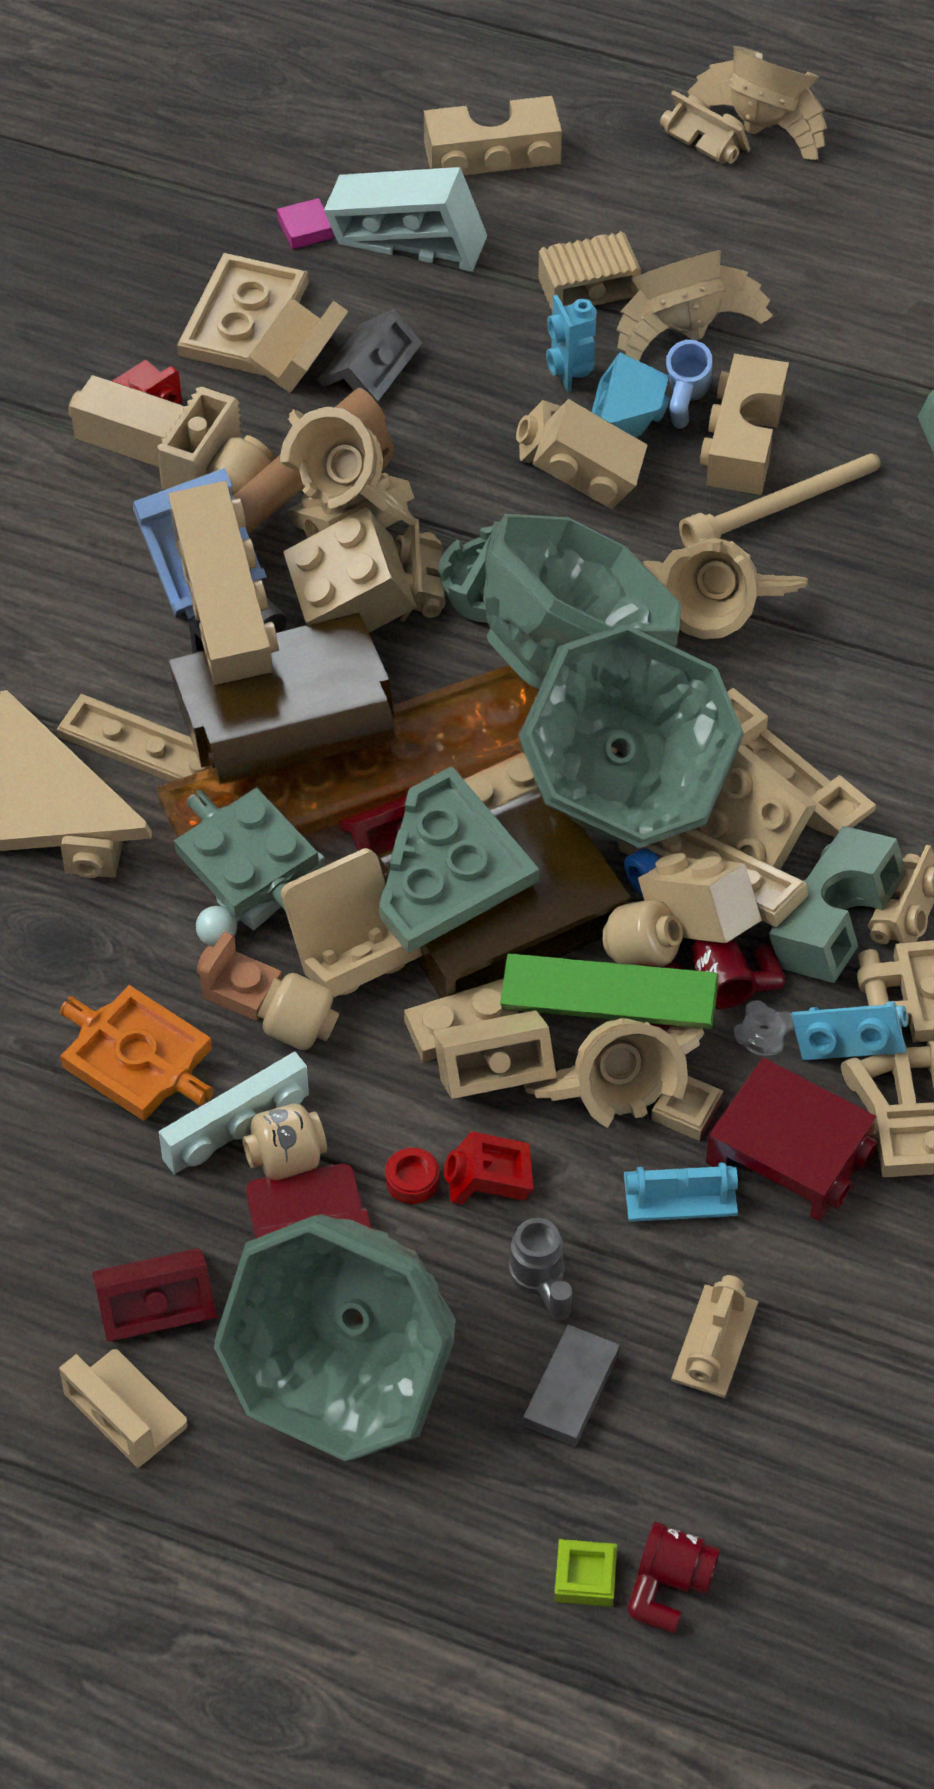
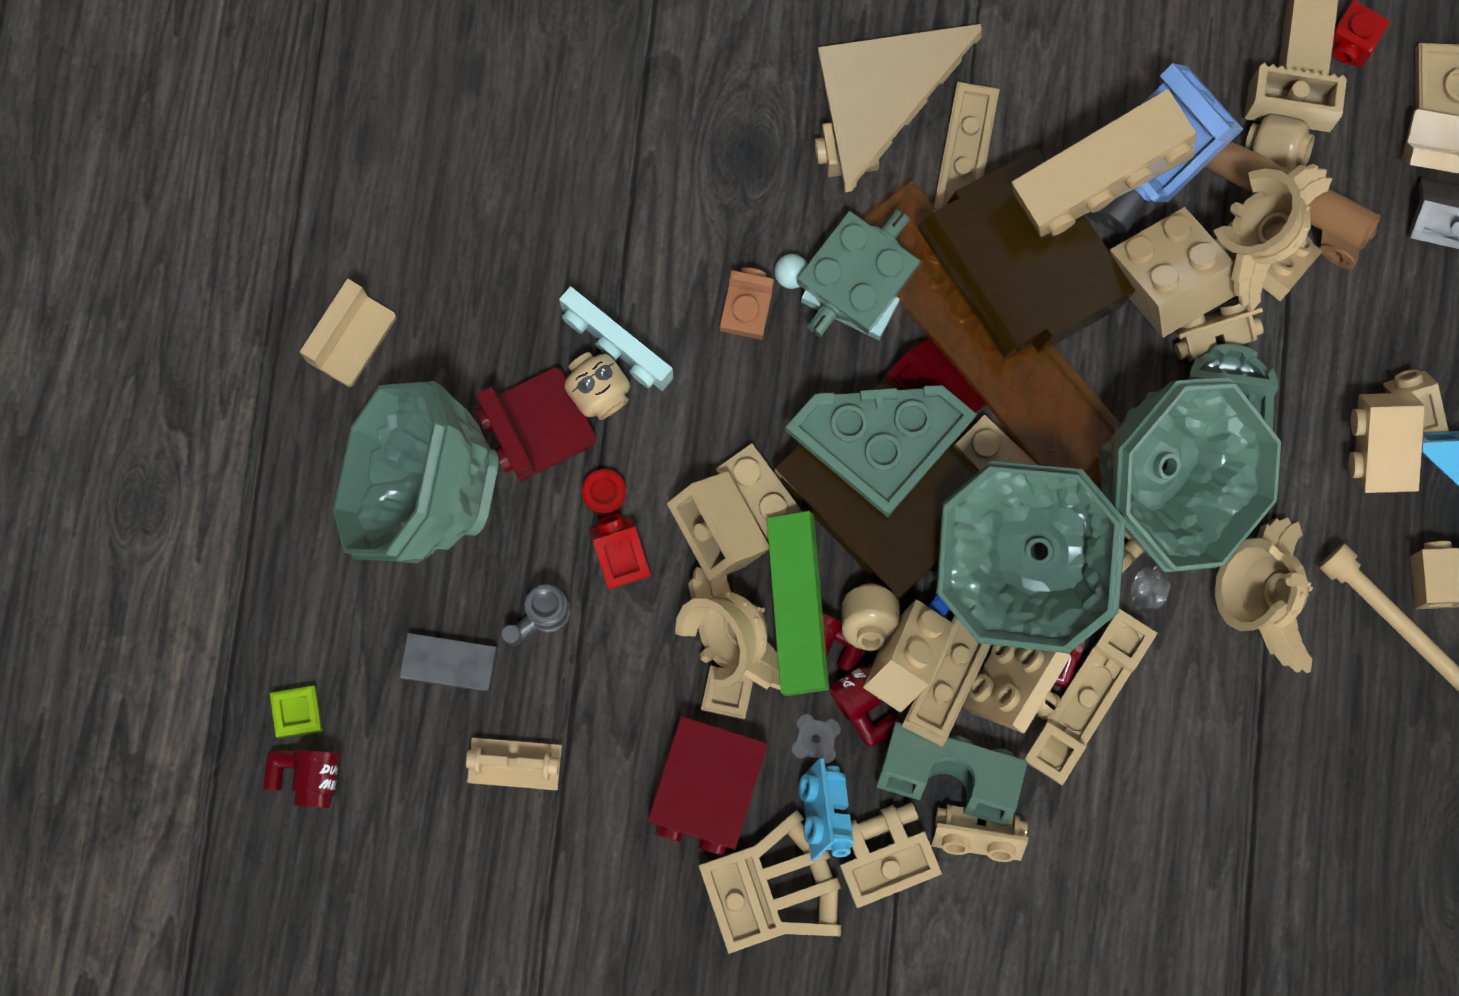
camera: 75 degrees right, 25 degrees up
orange plate [60,985,214,1121] -> none
dark red panel [92,1248,217,1342] -> none
tan head [257,973,340,1051] -> none
tan bracket [281,848,422,998] -> none
medium azure hinge [624,1162,738,1222] -> none

